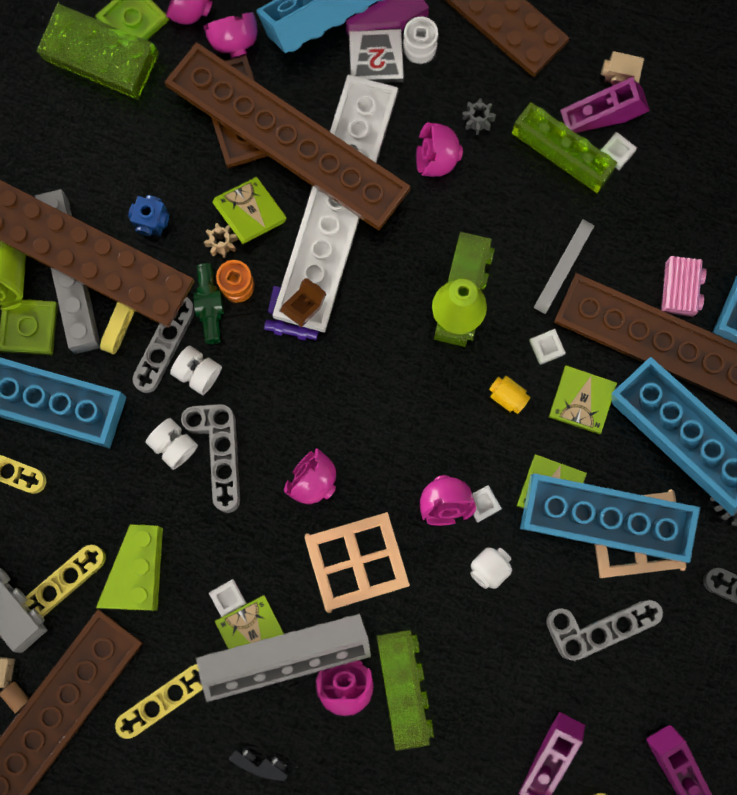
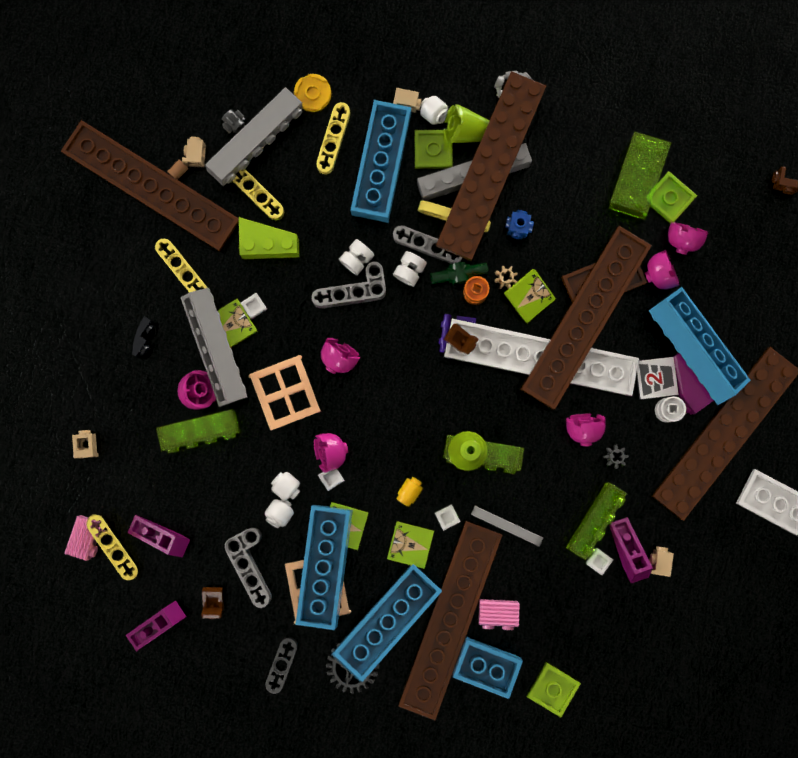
camera: 85 degrees right, 5 degrees up
none -> reddish brown bracket [201,587,224,619]
none -> white head [265,499,294,528]

